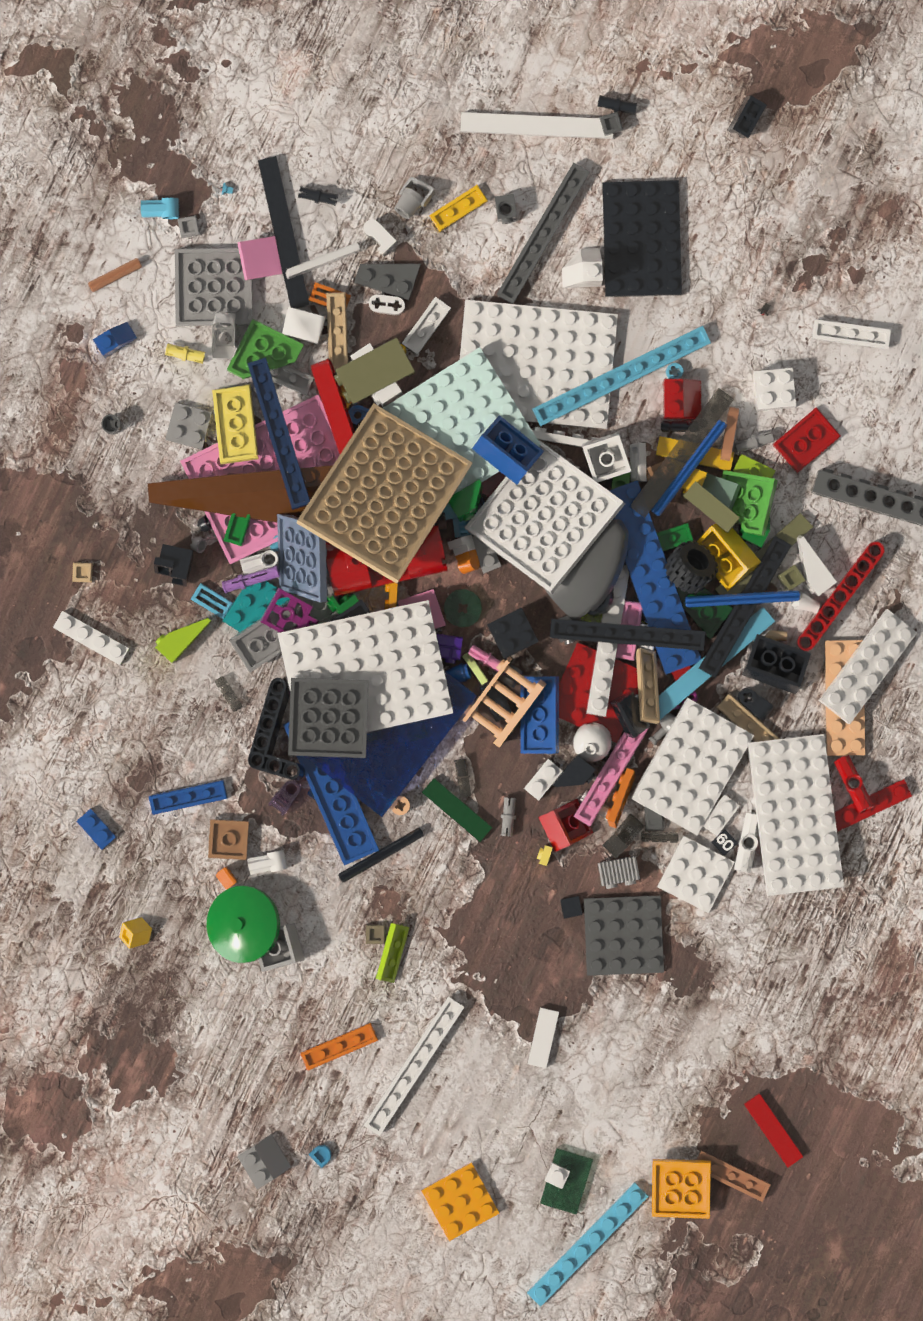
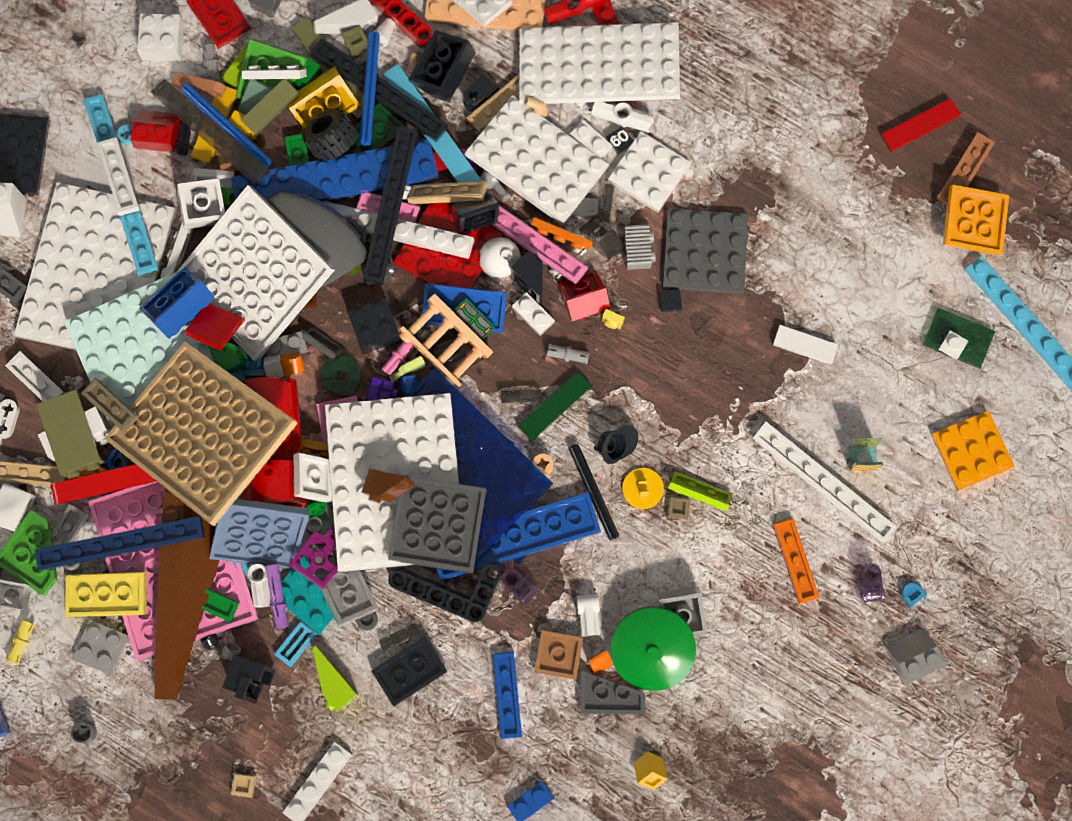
camera: 85 degrees left, 10 degrees down
none -> dark tan tile [81,378,139,433]
none -> white plate [97,137,139,216]
none -> red tile [185,304,243,351]
none -> white plate [242,65,307,79]
none -> white plate [294,453,332,502]
none -> dark grey tile [302,327,345,359]
none -> dark grey tile [357,612,378,631]
none -> reddish brown slope [361,468,415,504]
none -> black plate [371,636,448,707]
none -> tile [453,297,495,340]
none -> tan arm [525,96,548,118]
none -> dark grey wing [581,671,645,715]
none -> black piece [593,425,638,464]
none -> yellow piece [622,468,664,509]
none -> clear light blue piece [849,438,883,471]
none -> clear purple piece [859,563,885,605]

